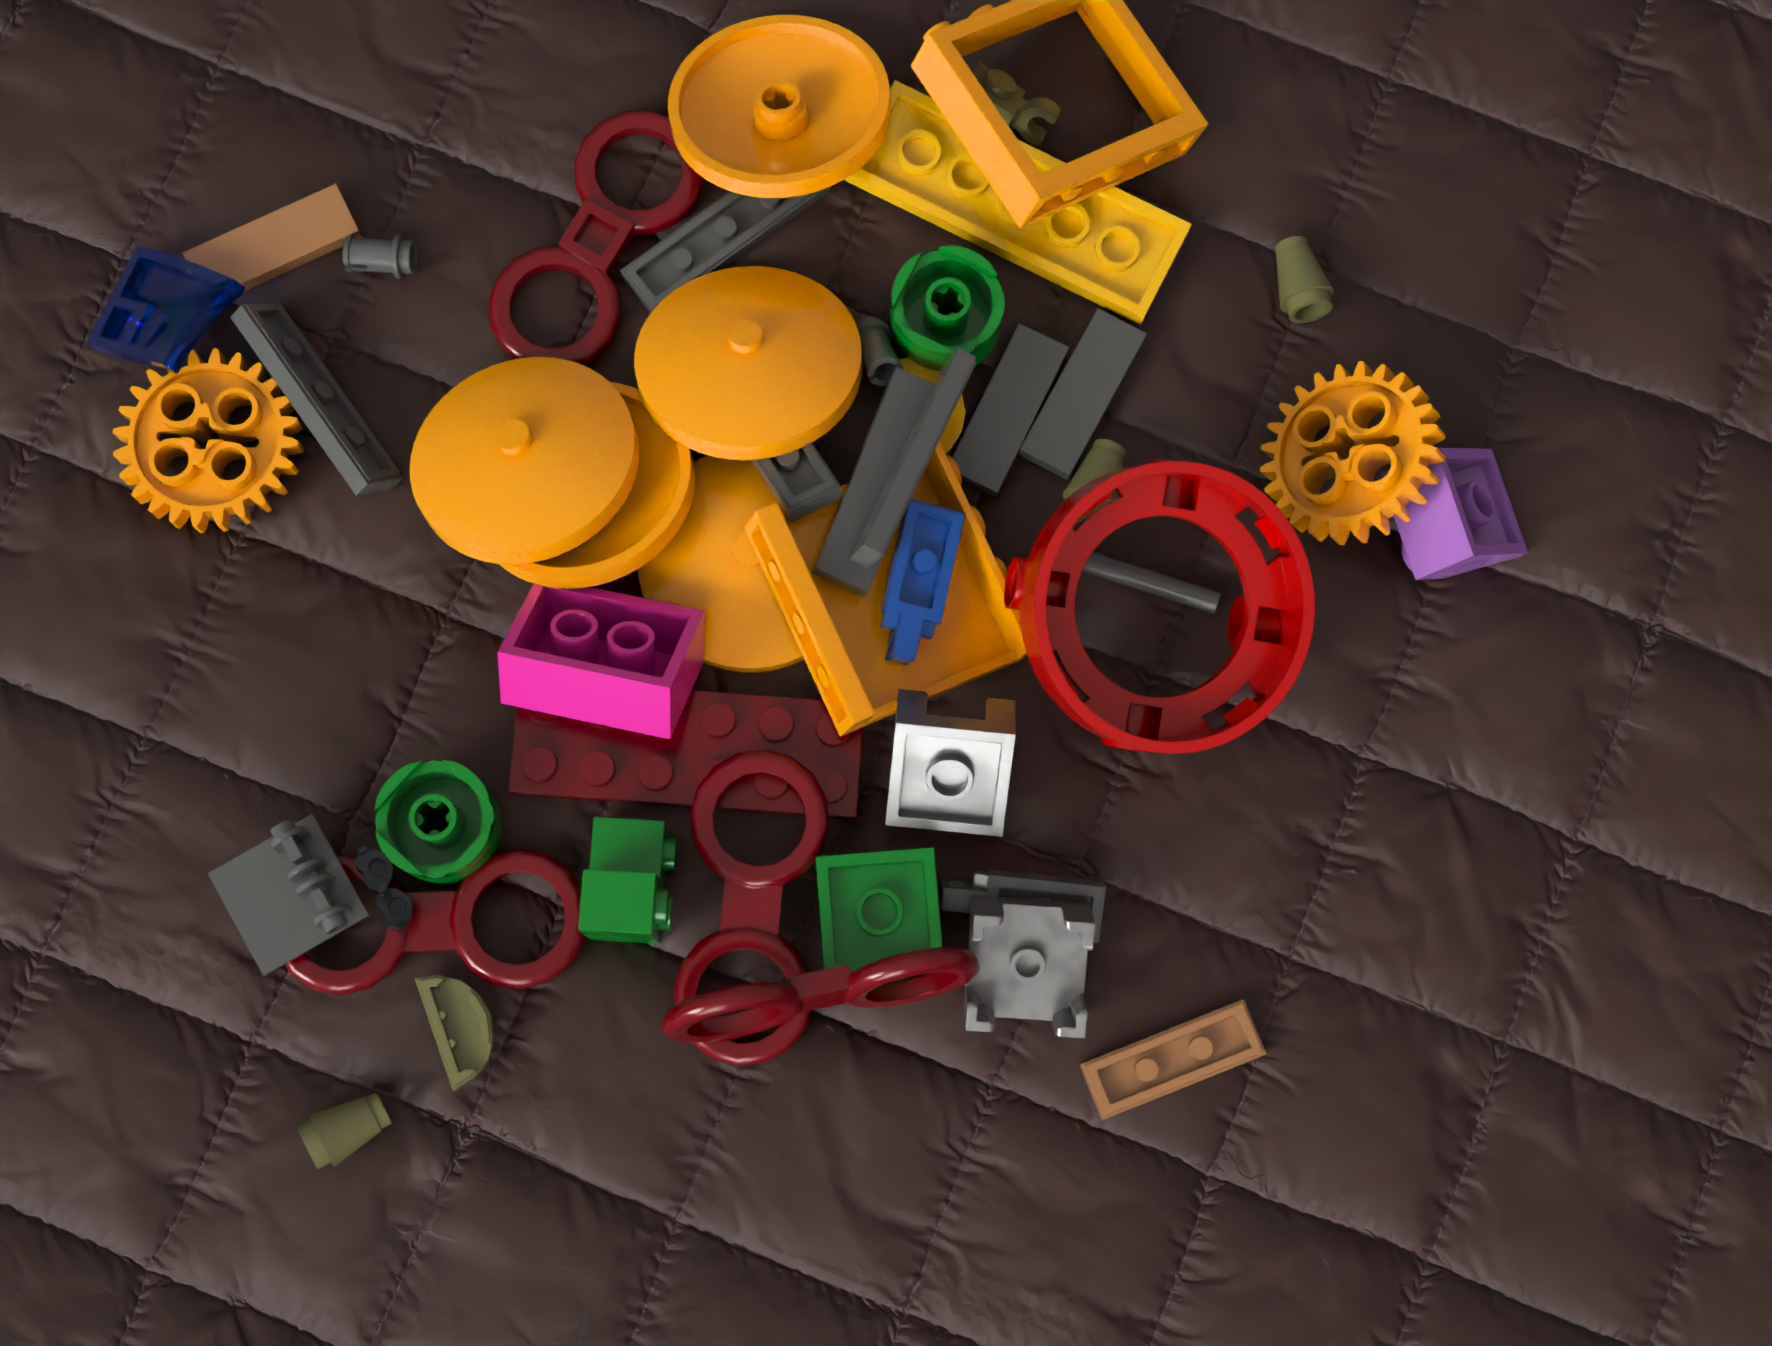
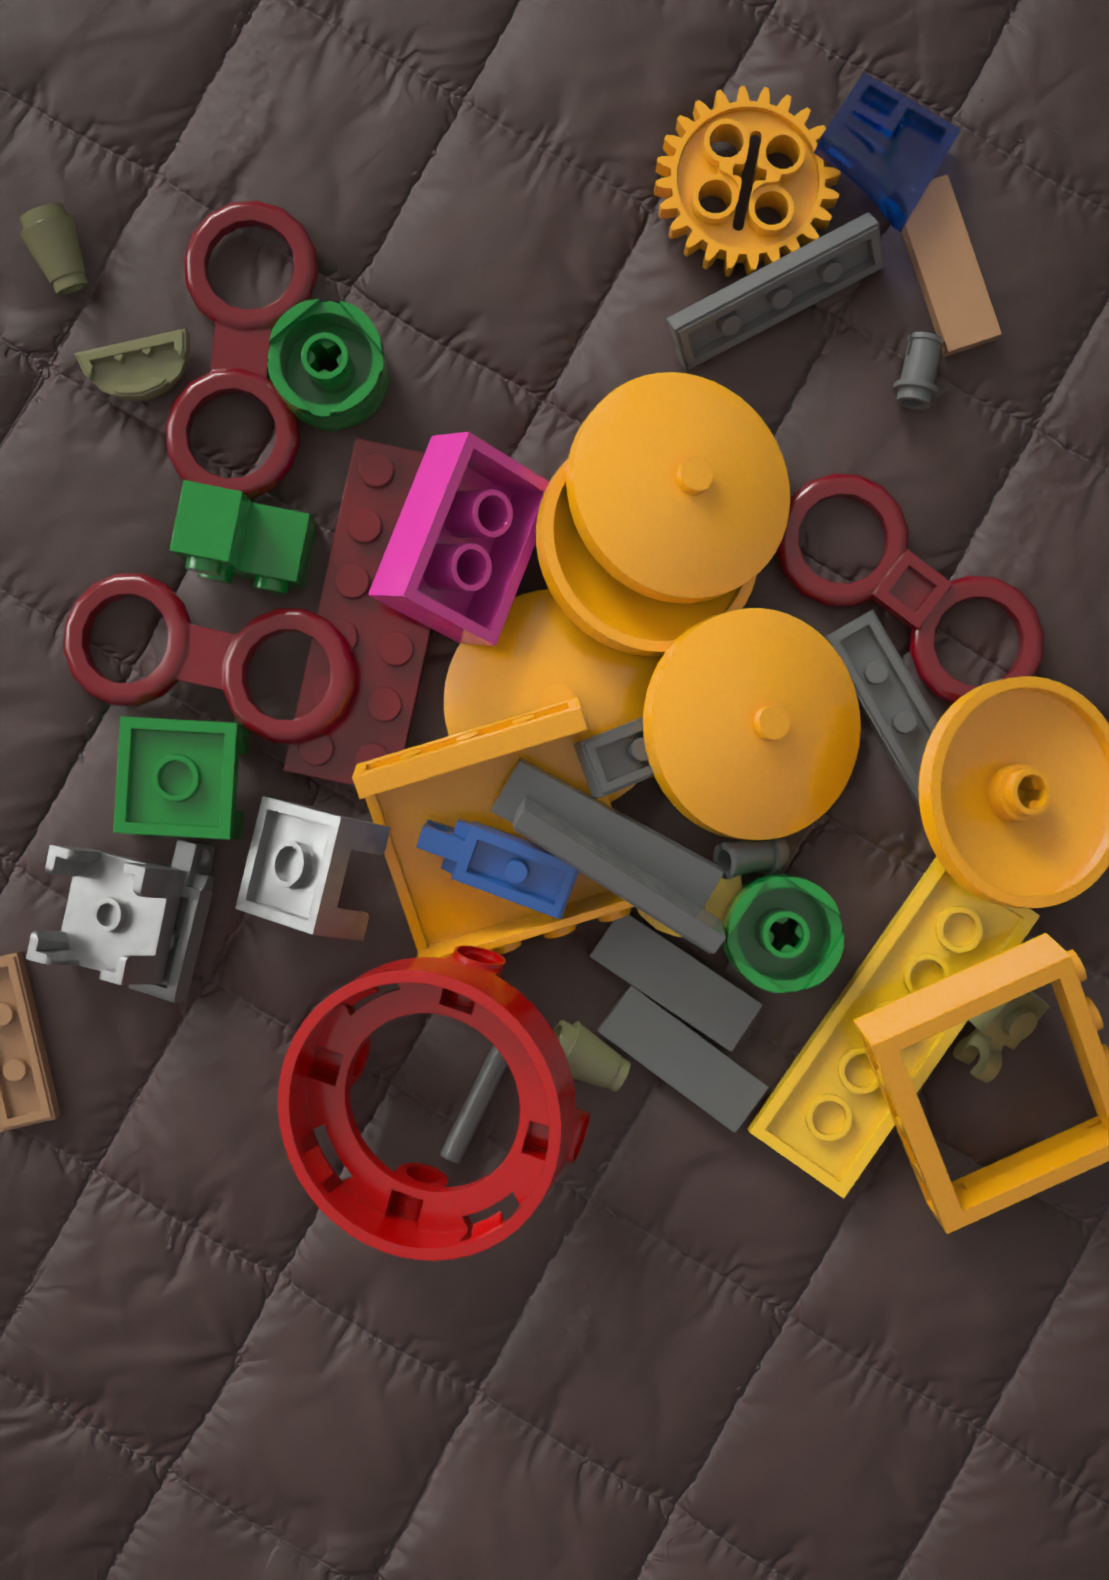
camera: 100 degrees right, 10 degrees up
dark grey hinge [208,814,370,976] -> none
black piece [355,846,413,933] -> none
dark red bar [661,947,980,1043] -> none
light orange gear [1260,361,1446,545] -> none
olive cone [1274,236,1334,323] -> none
medium lavender slope [1380,448,1528,580] -> none

